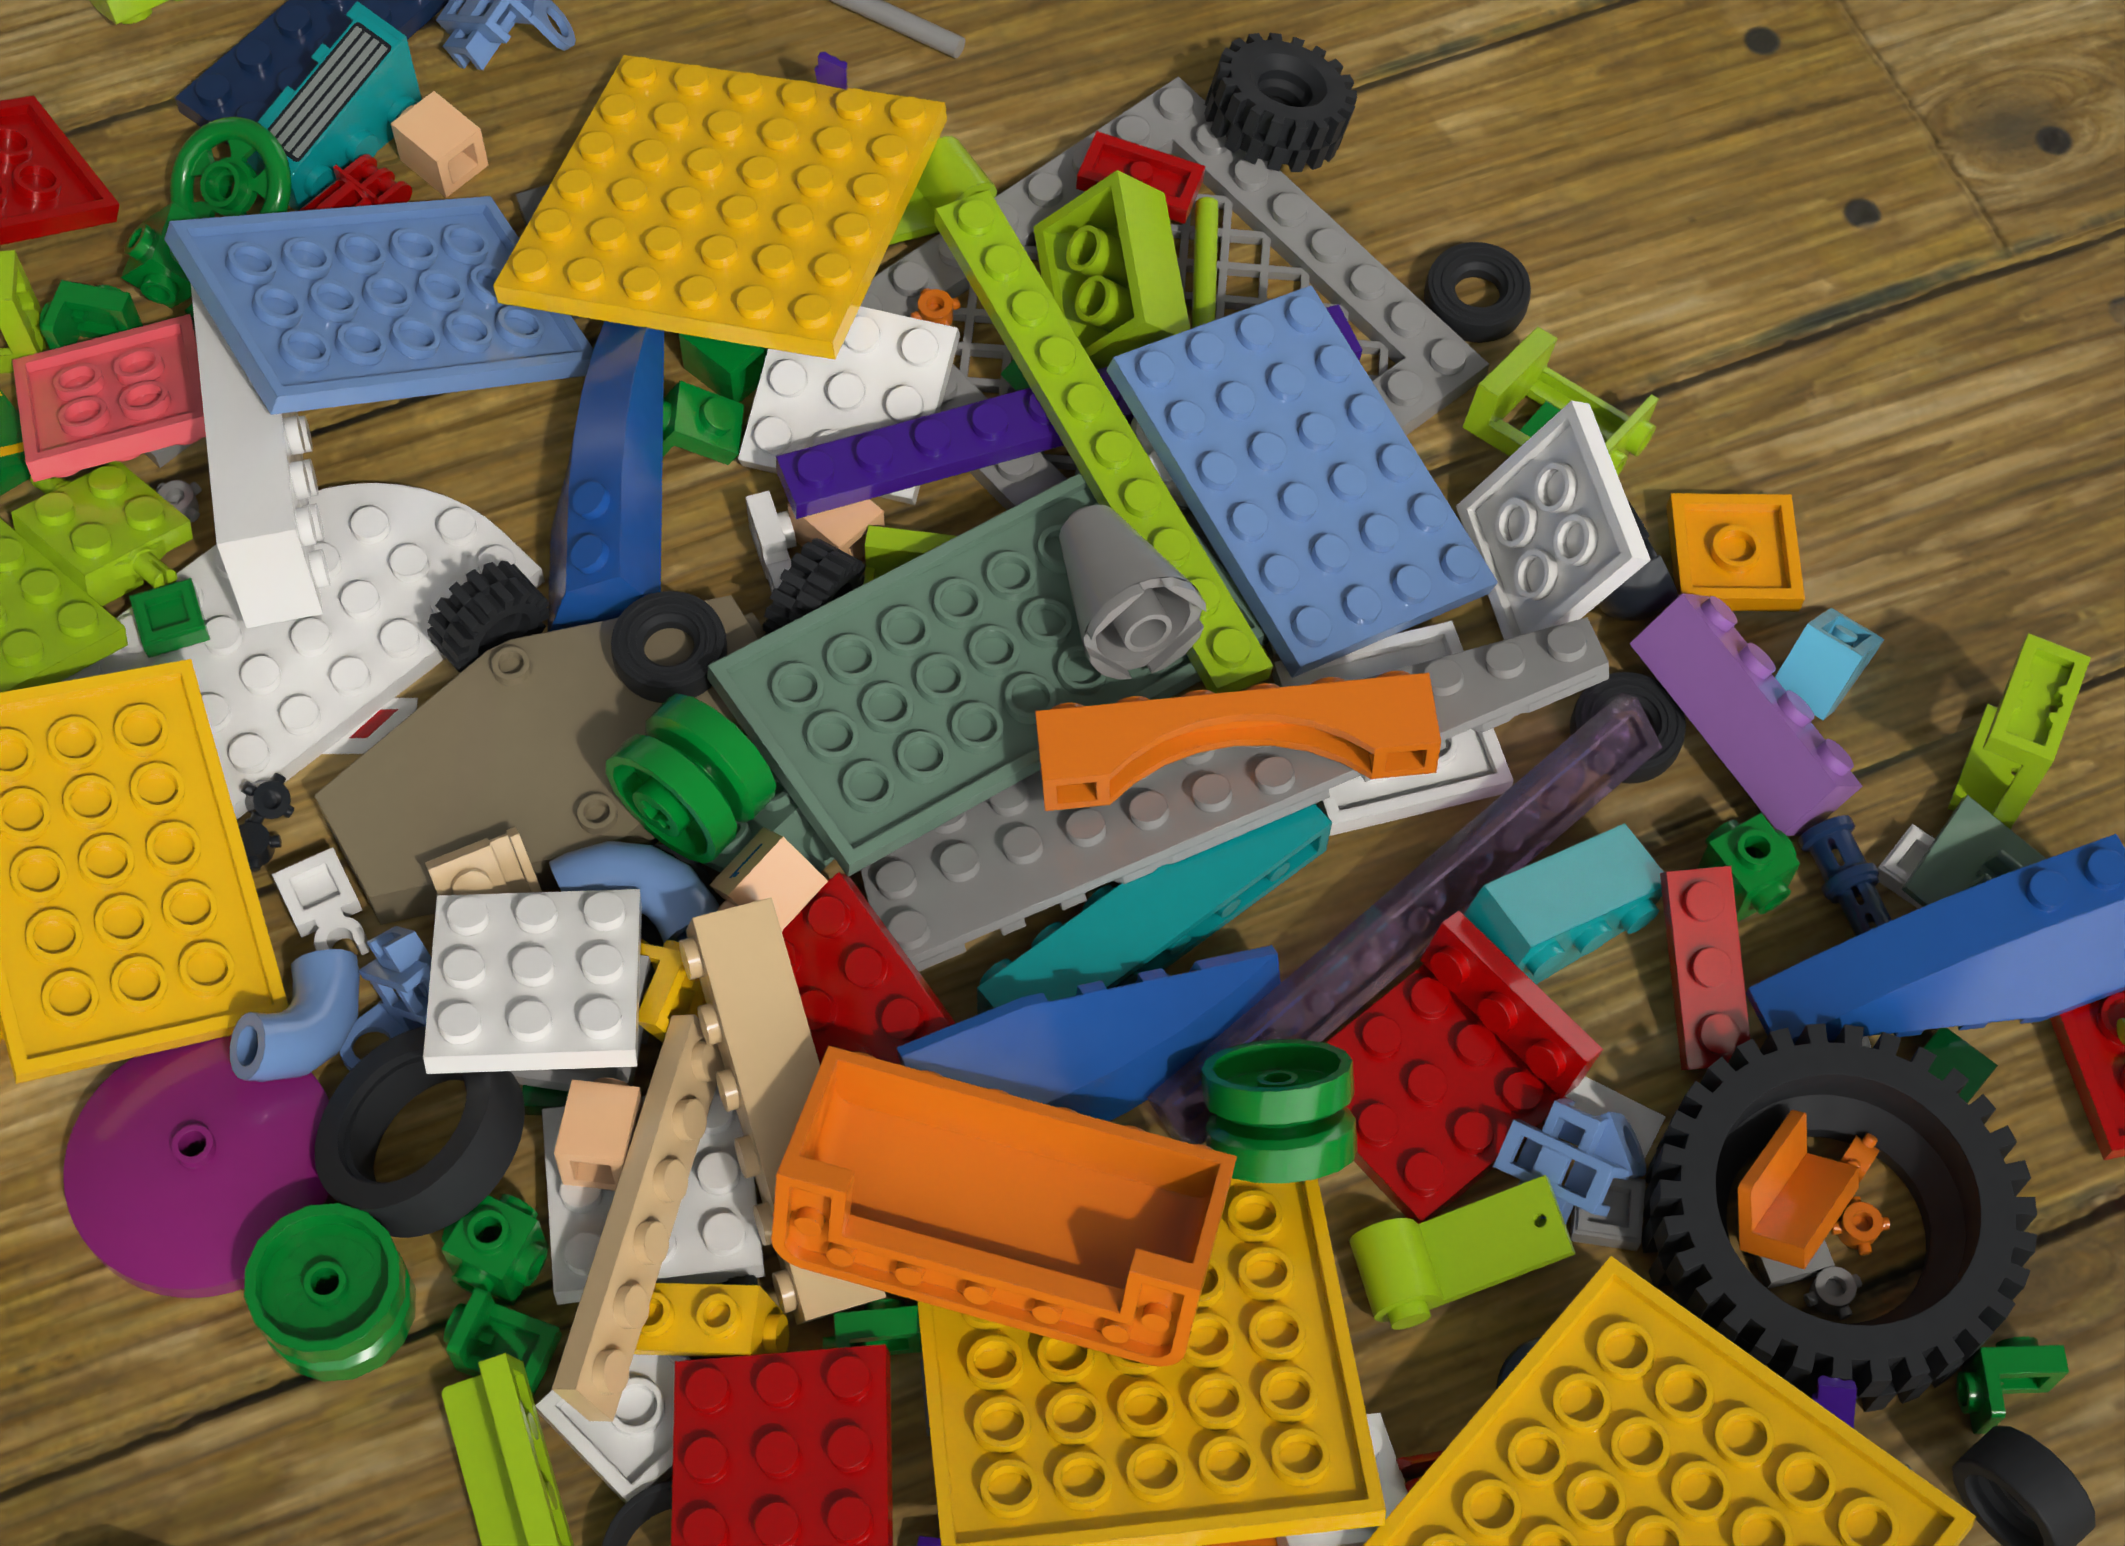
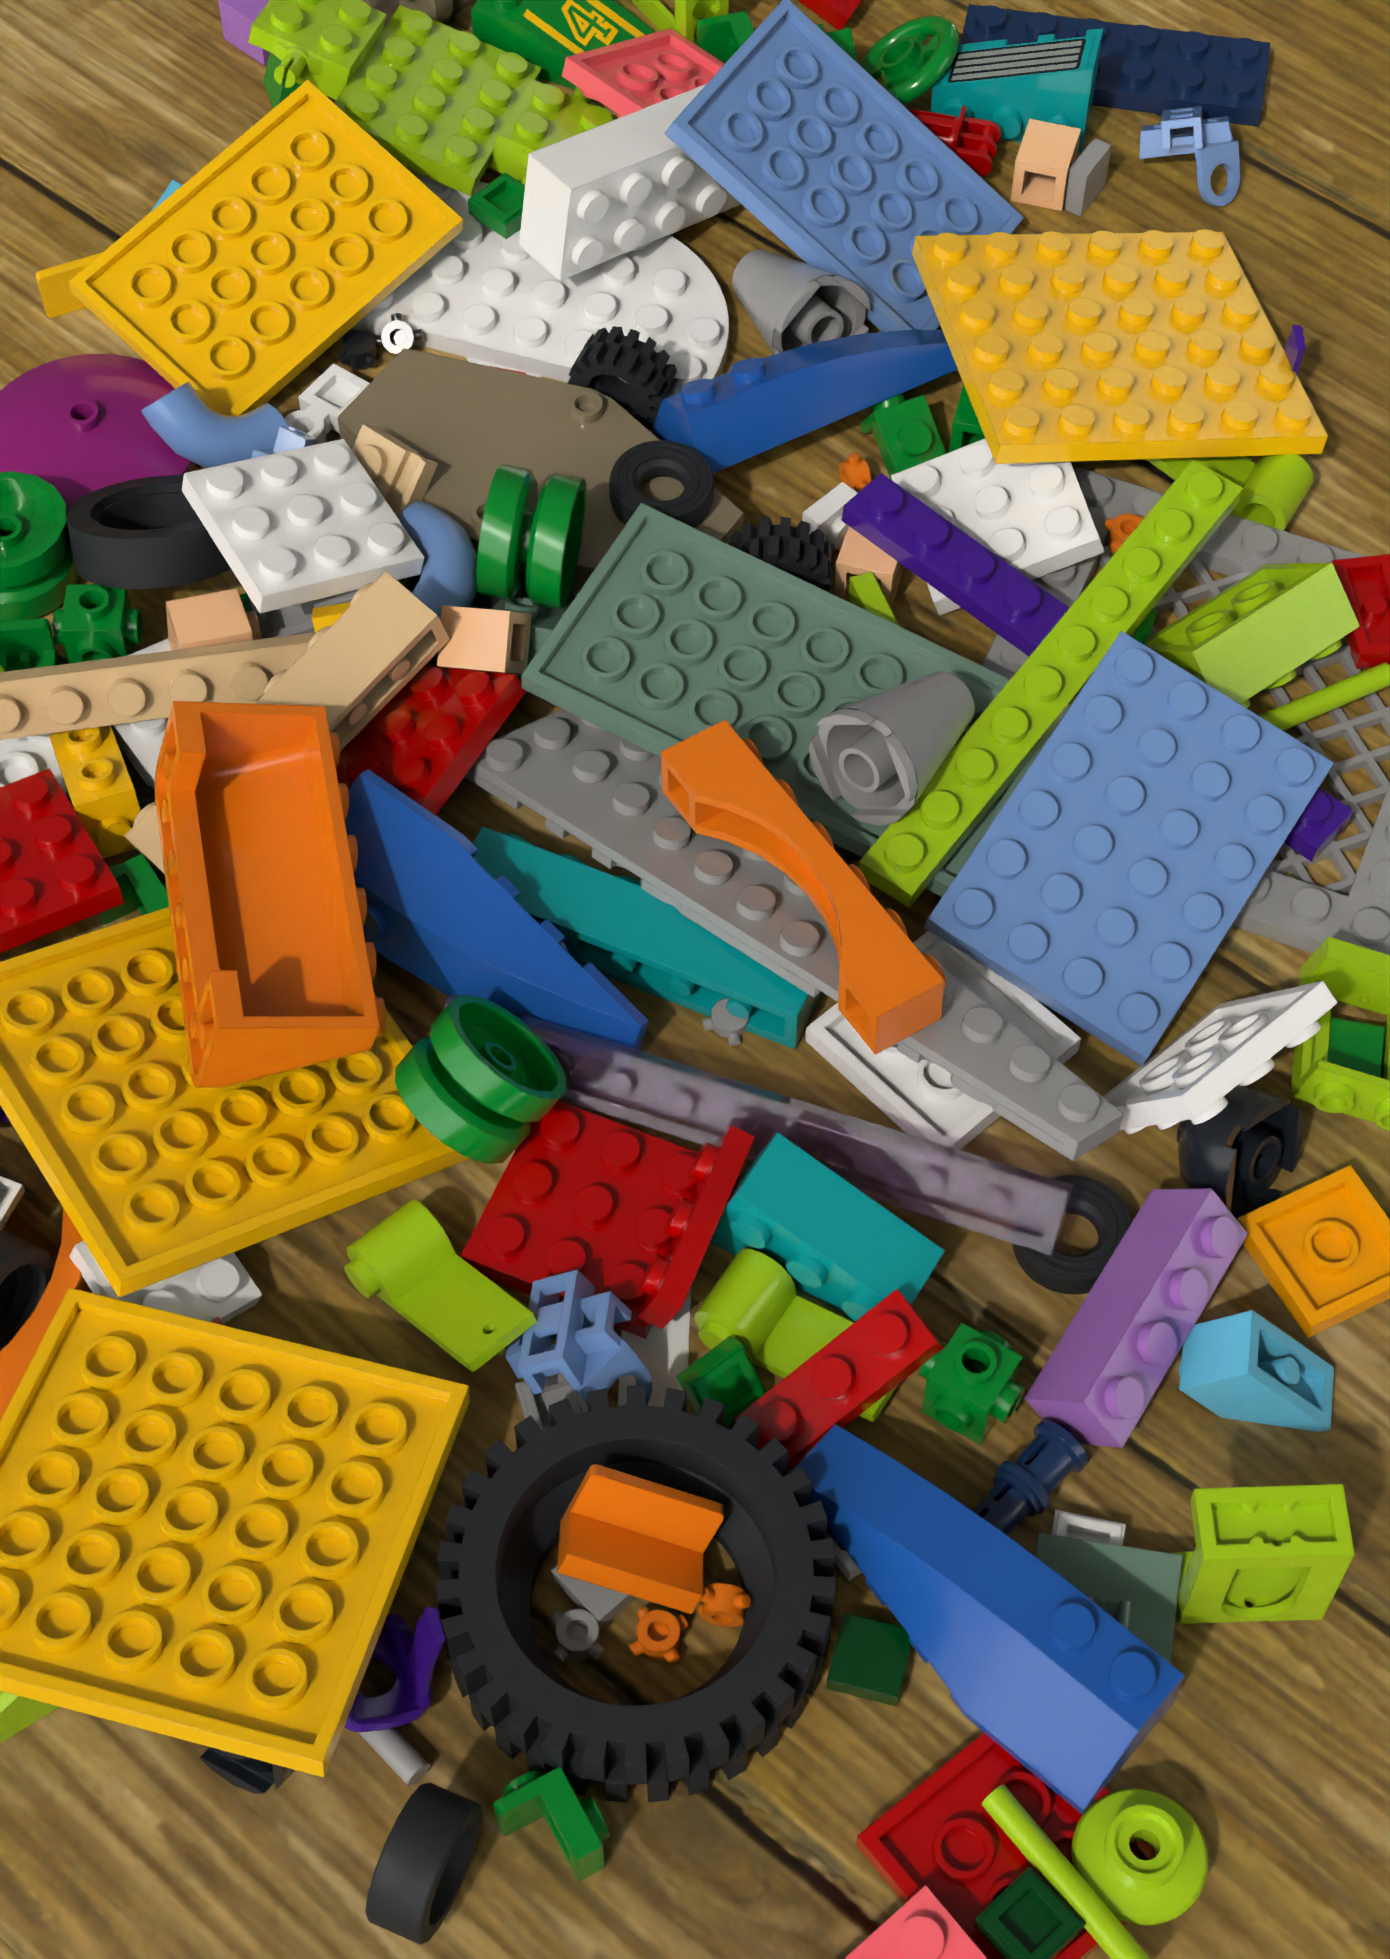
camera: 65 degrees right, 5 degrees down
none -> green tile [676,1336,767,1428]
none -> lime door [694,1249,898,1423]
none -> light grey piece [702,998,749,1046]
none -> light grey cone [732,249,871,355]
none -> orange piece [839,453,872,493]
none -> light grey tile [1064,138,1112,217]

